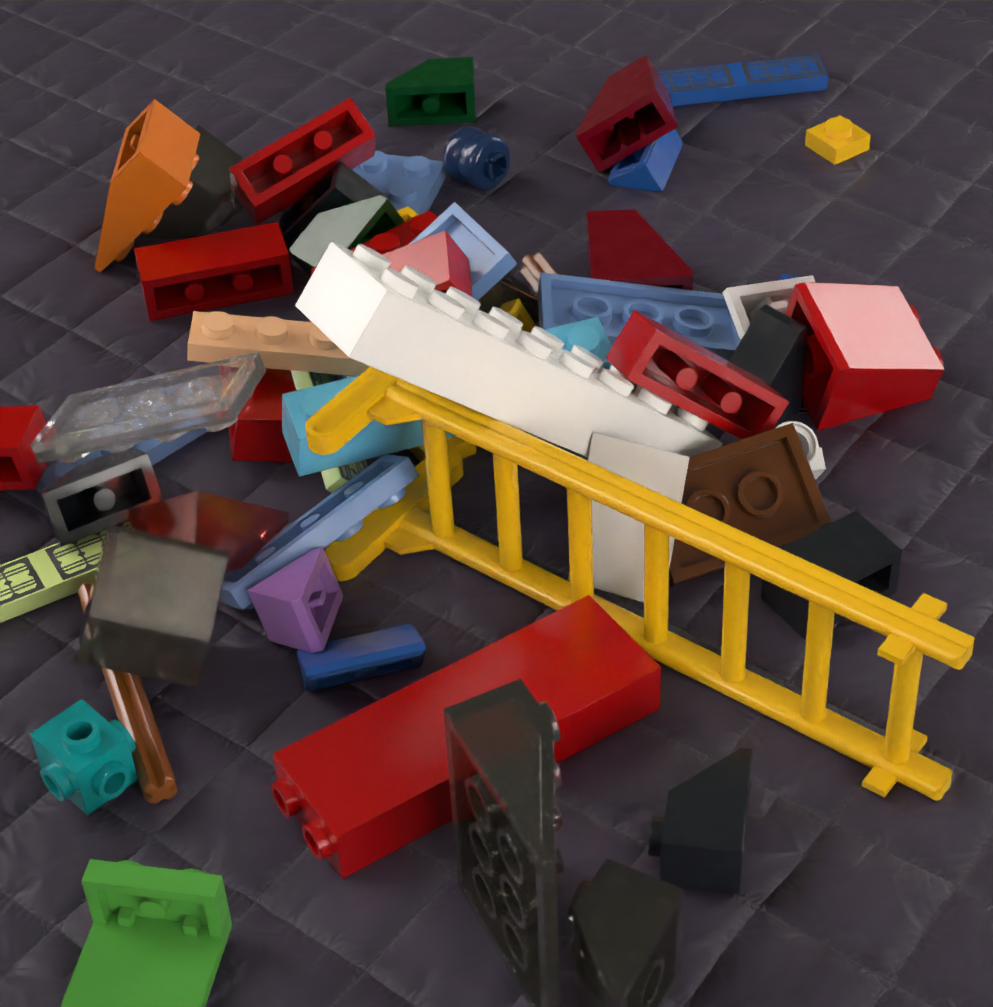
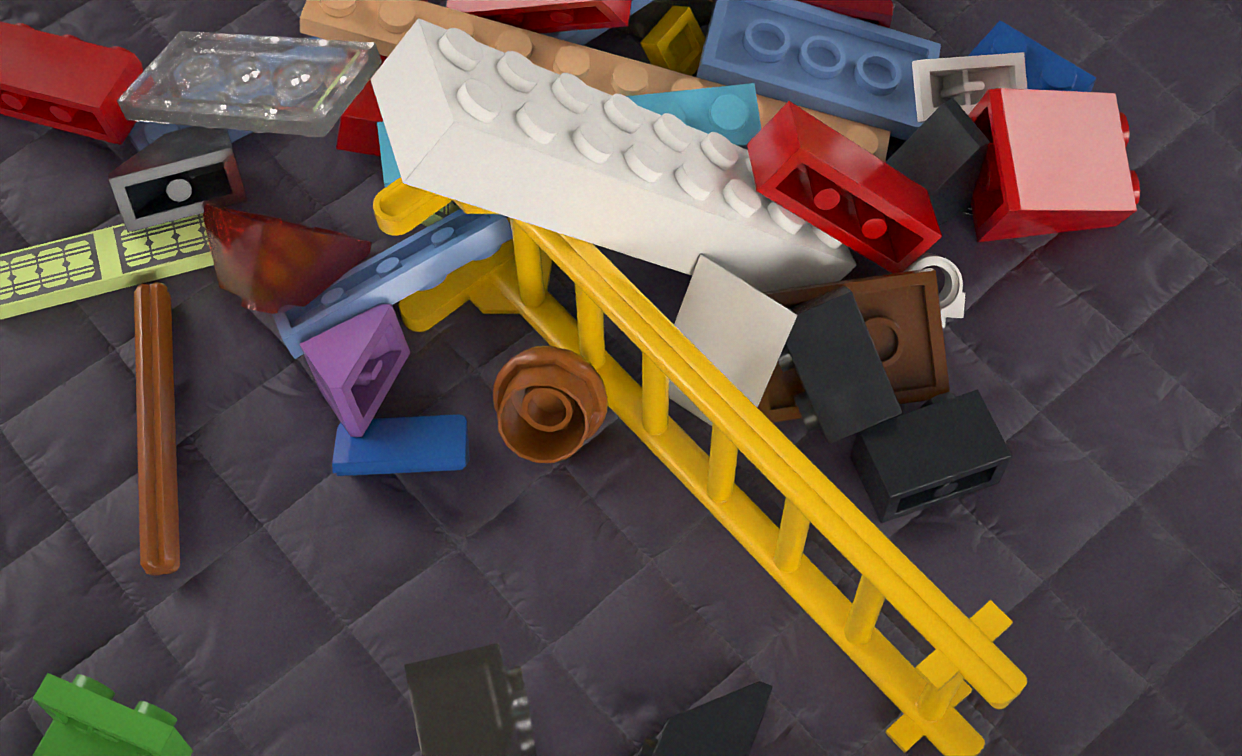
camera: 10 degrees right, 20 degrees up
teal brick [30,699,138,816] -> none
clear smoke slope [76,524,229,687] -> none
red brick [270,595,661,879] -> none
none -> dark orange piece [493,346,608,463]
none -> black brick [778,285,903,444]

